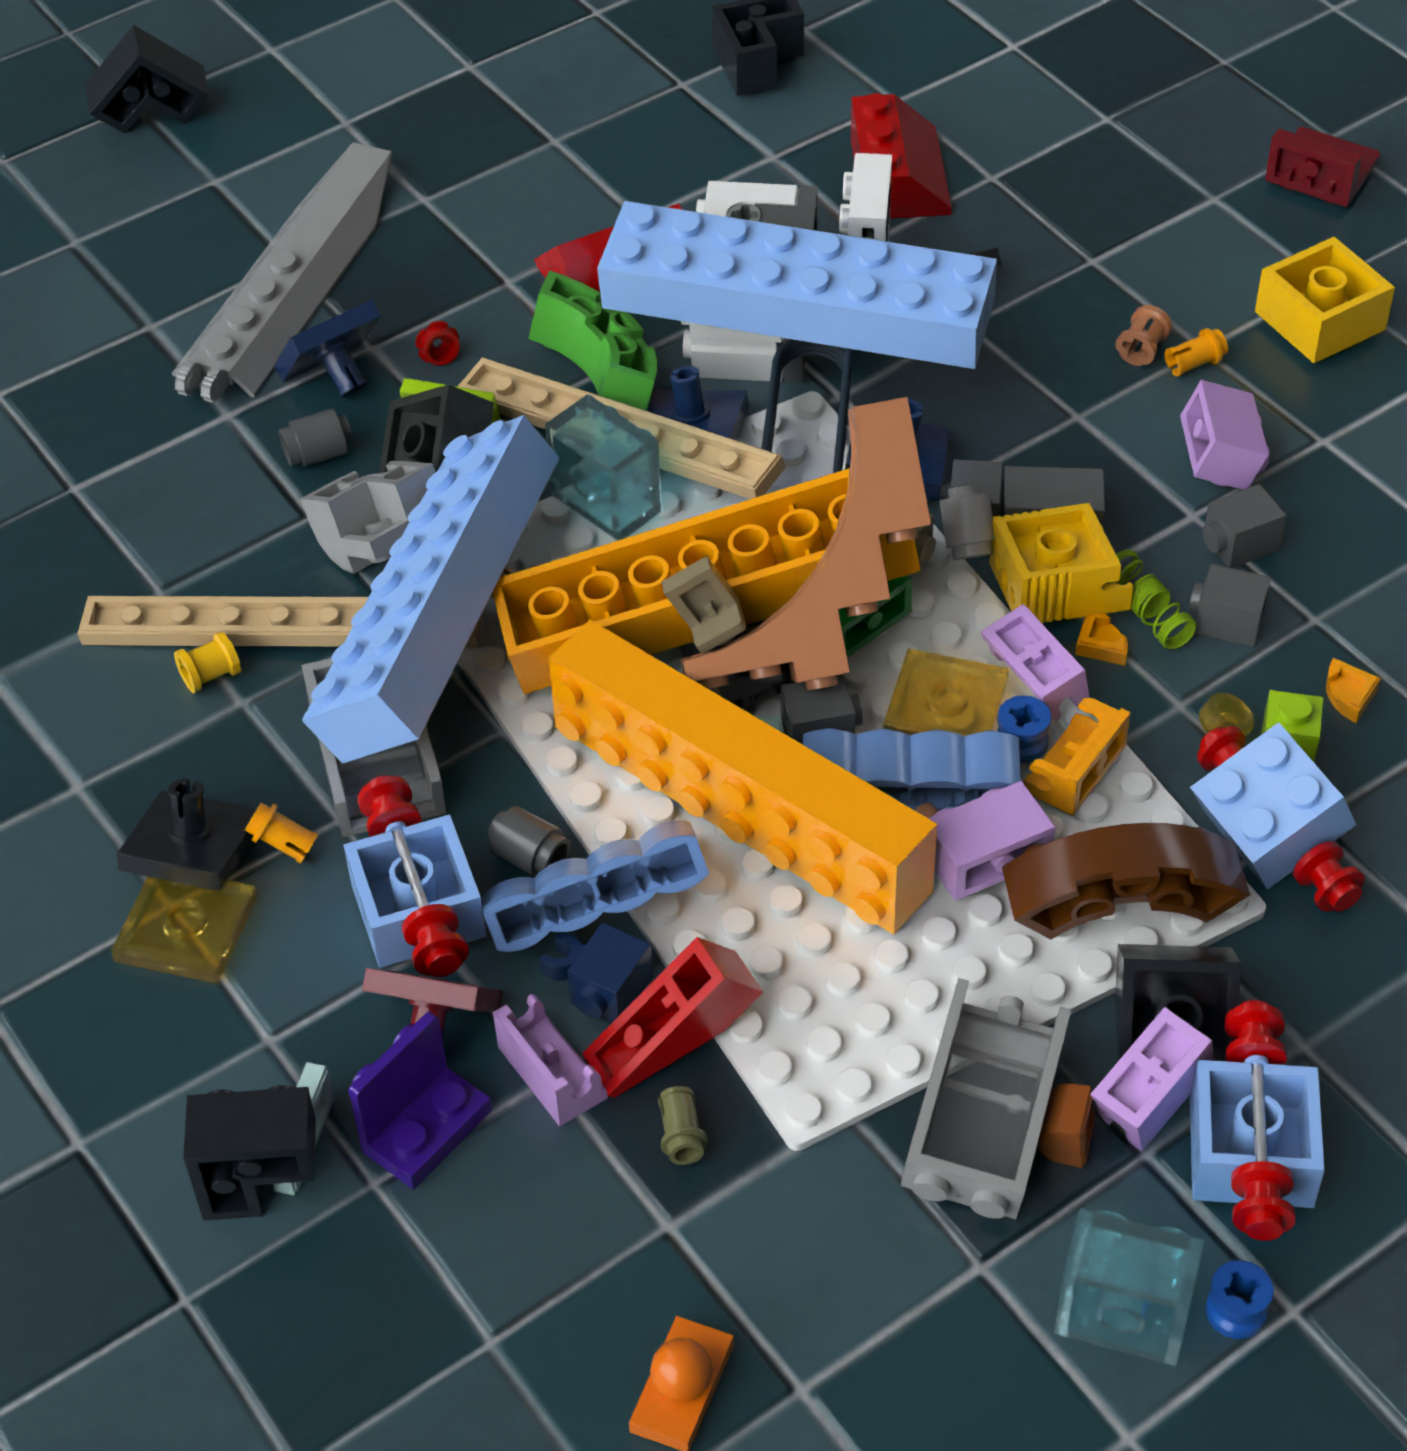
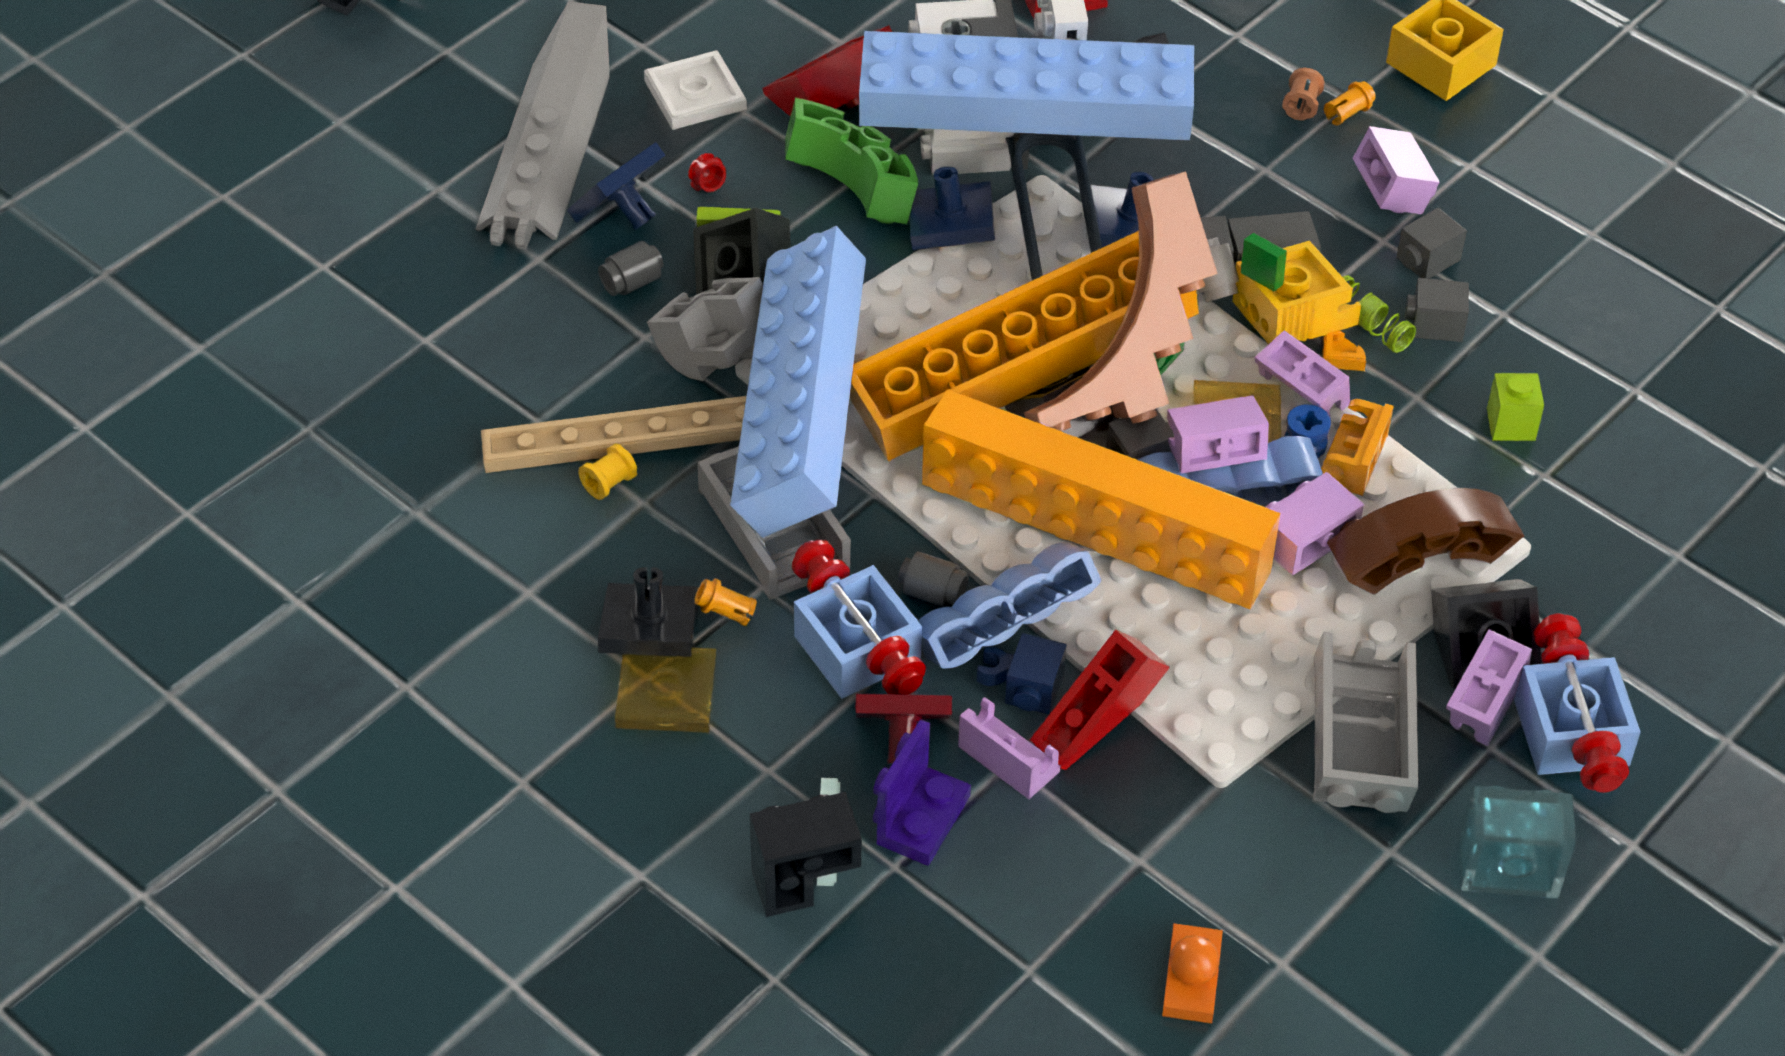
camera: 15 degrees left, 0 degrees up
tan tile [457,357,786,499] -> none
clear light blue brick [545,394,662,541] -> none
olive pin [658,1086,708,1165] -> none
dark tan bracket [662,556,746,653] -> none
dark orange brick [1037,1083,1096,1168] -> none
light blue brick [1190,722,1365,912] -> none
clear yellow tile [1199,692,1254,736] -> none
blue wheel [1205,1260,1274,1339] -> none
light orange tile [1326,658,1381,723] -> none
none -> white tile [644,50,747,130]
none -> lavender hinge [1167,395,1269,474]
none -> green tile [1241,233,1287,291]

